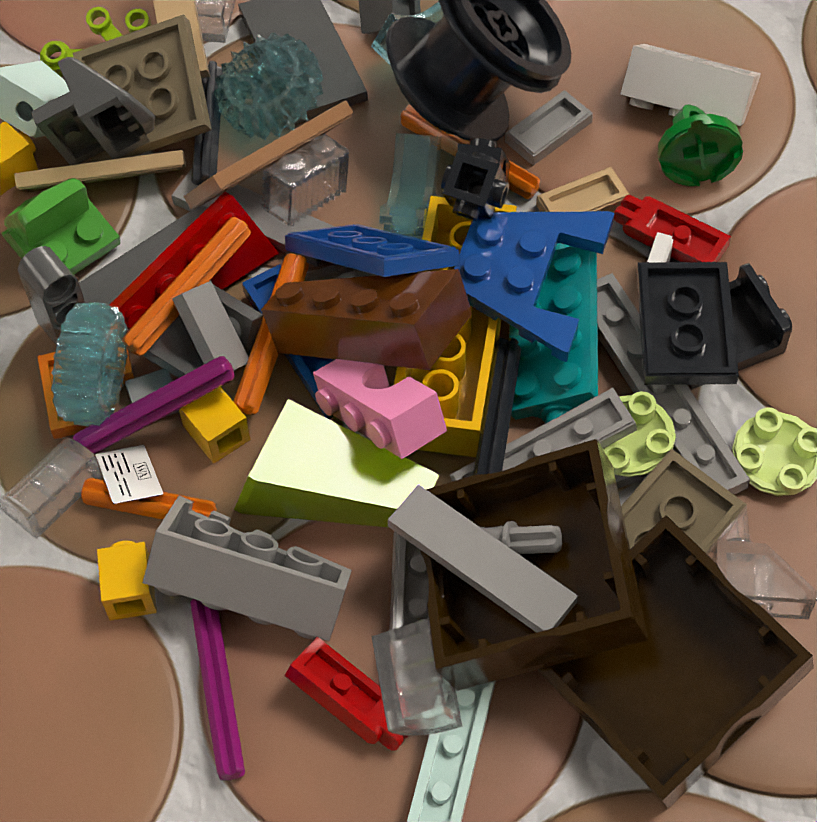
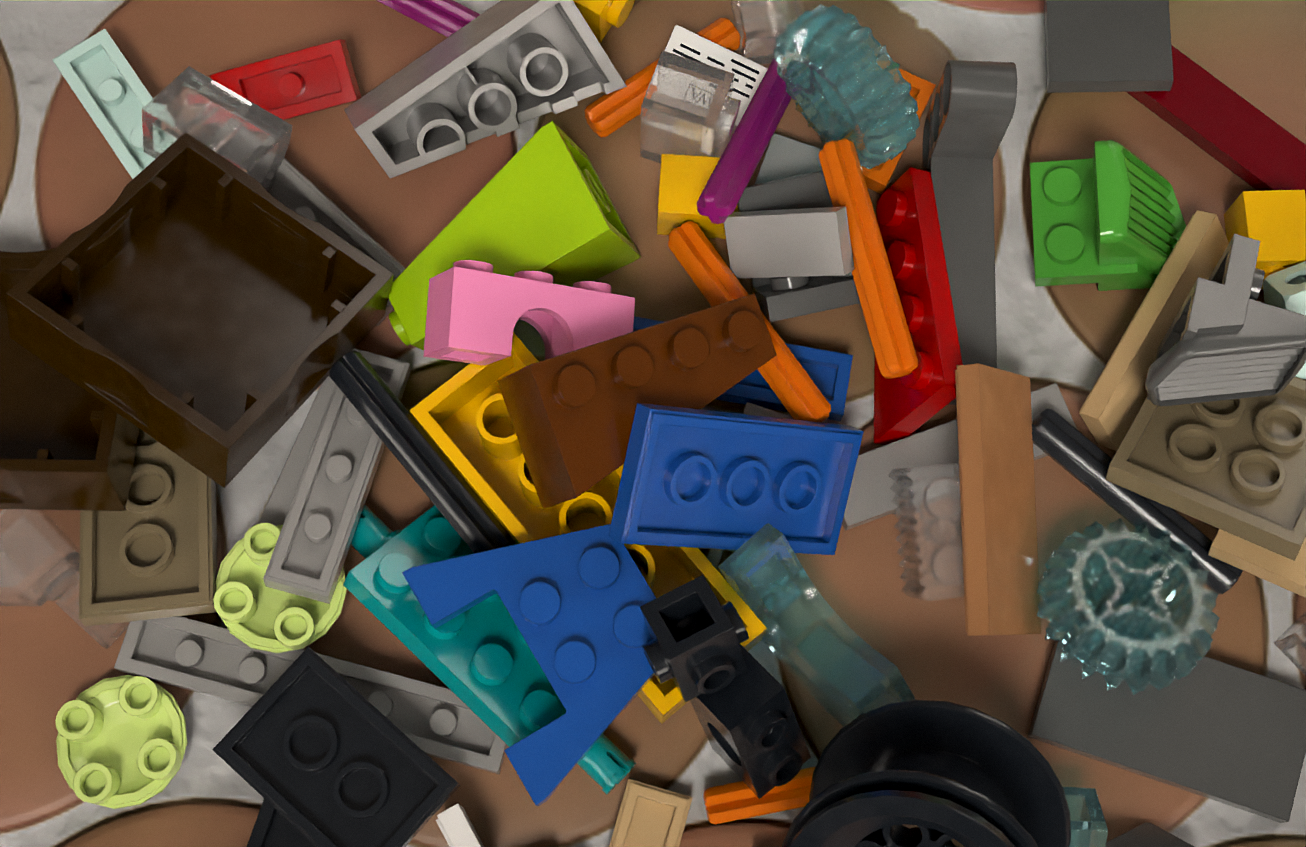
camera: 125 degrees right, 15 degrees up
light grey tile [388,484,578,632] -> none
light grey axle [480,521,562,555] -> none
none -> clear brick [640,50,741,163]

